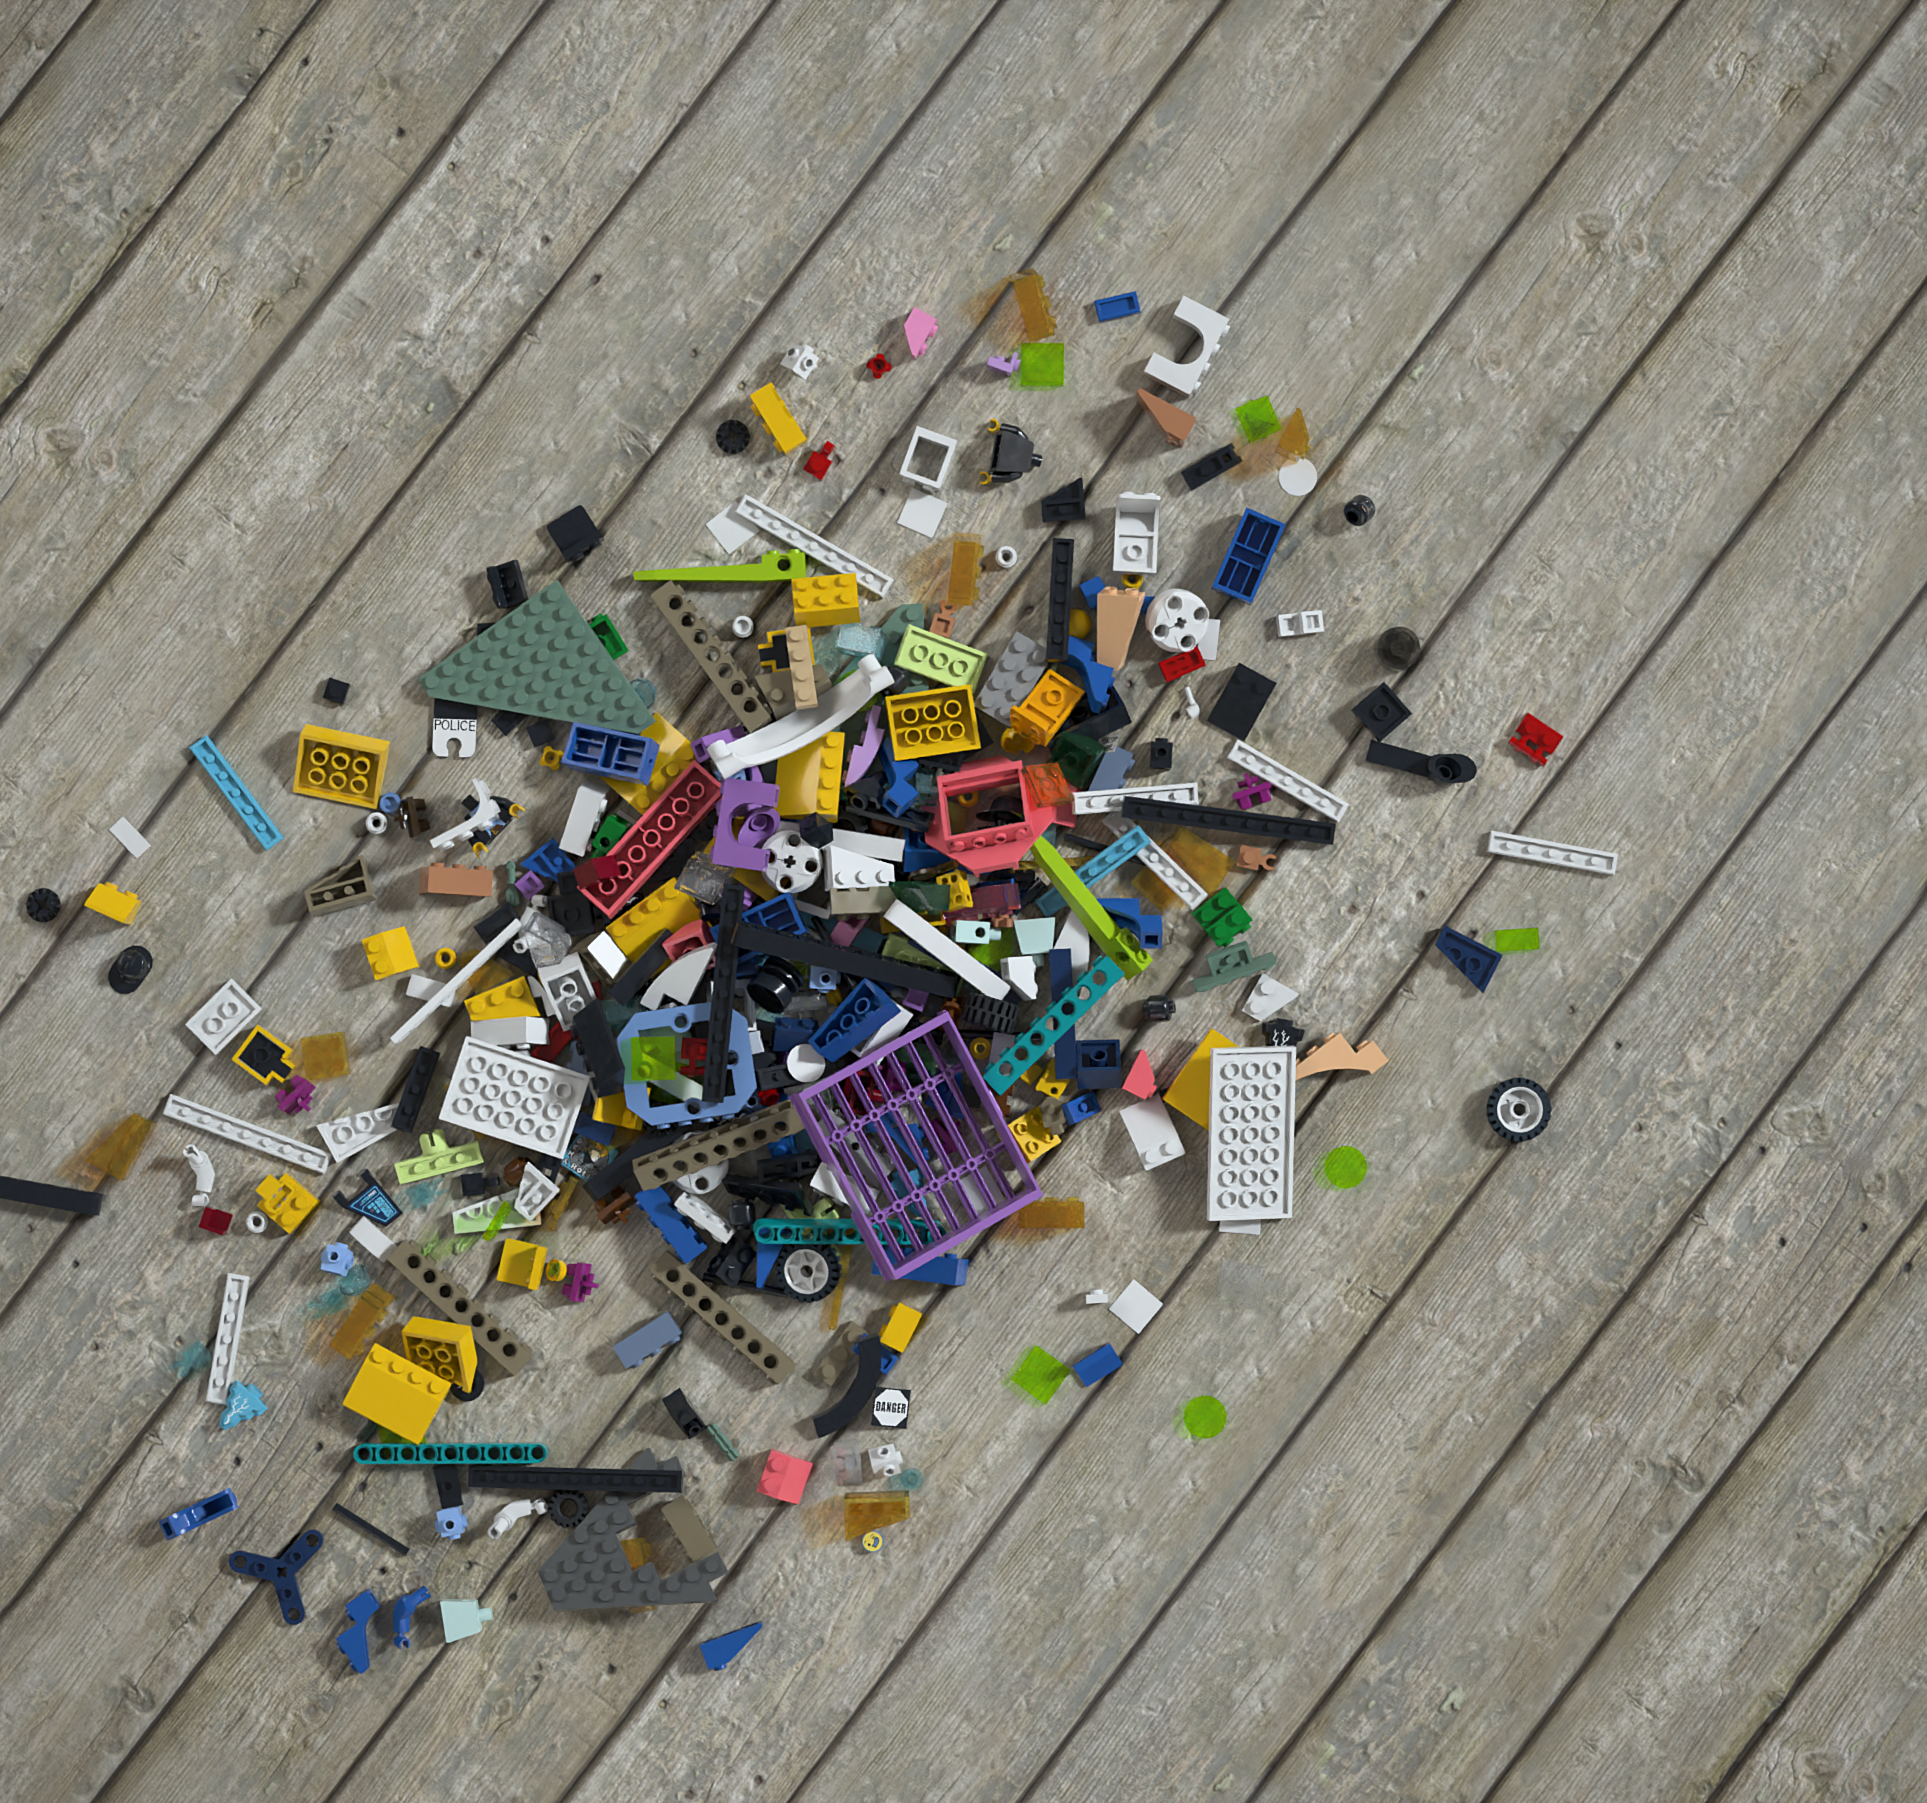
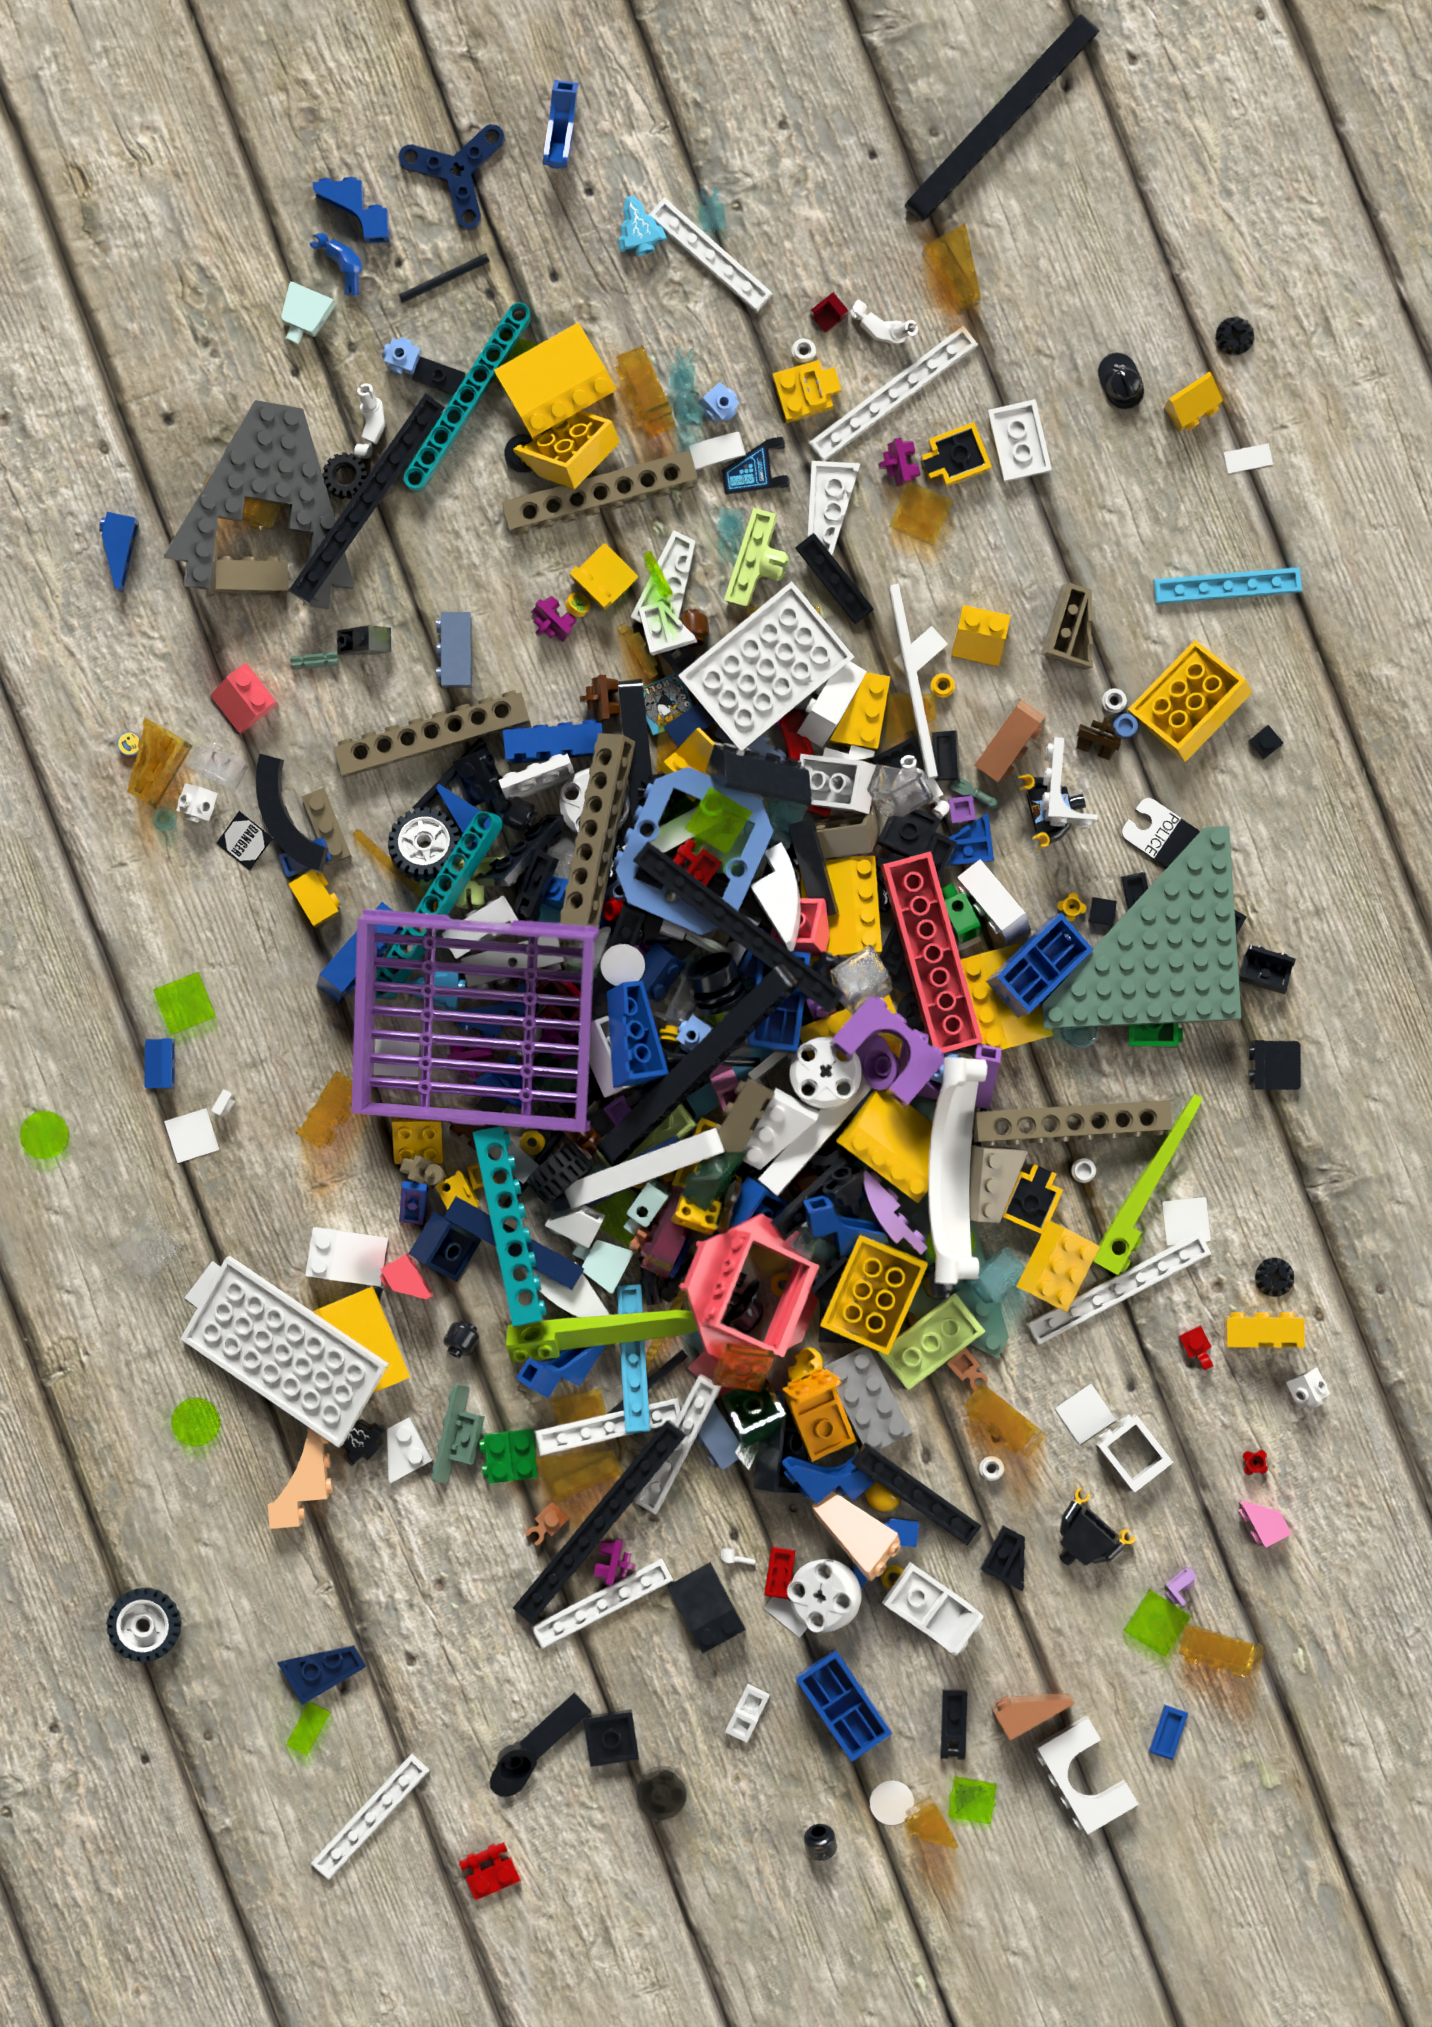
camera: 120 degrees right, 0 degrees up
black plate [461,1172,500,1196] -> none
dark red slope [573,855,621,890] -> none
tan plate [785,625,818,710] -> none
black brick [799,812,834,849] -> none
black brick [1149,738,1173,770] -> none

